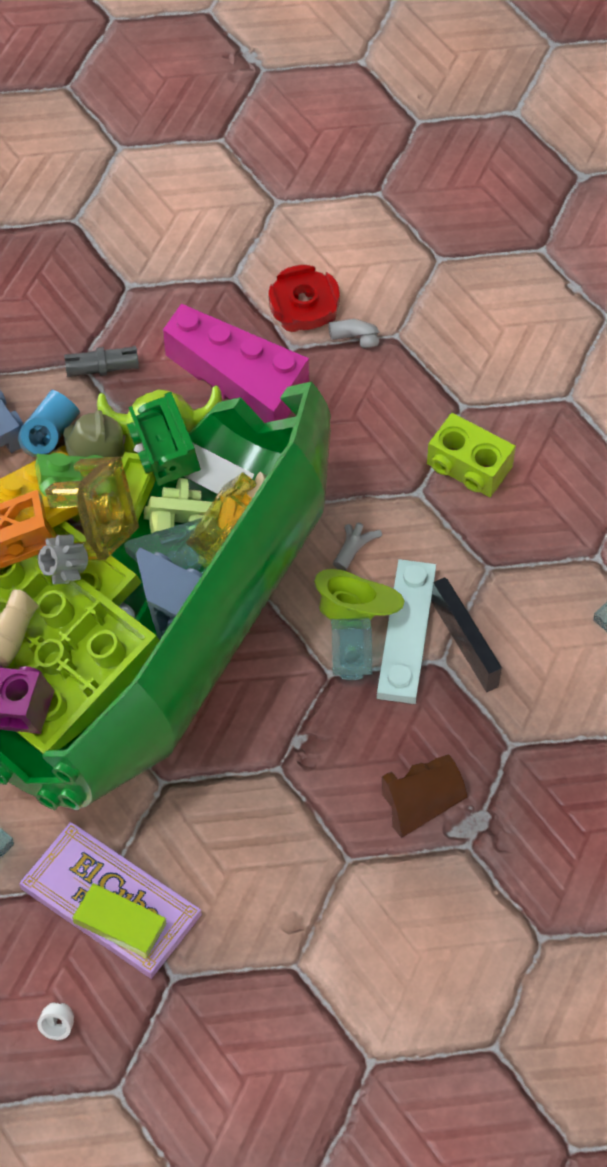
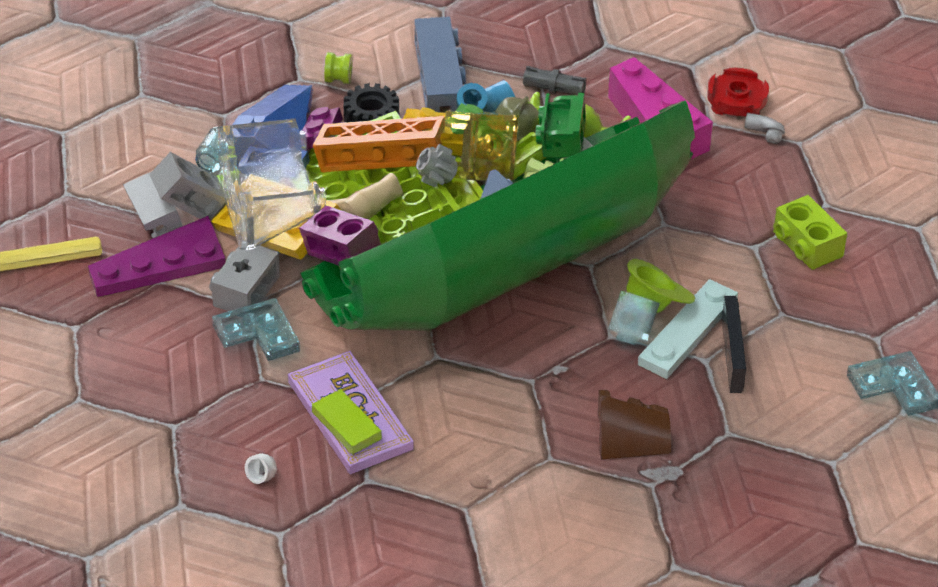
camera: 25 degrees right, 15 degrees down
light grey bar [333,523,382,571] -> none

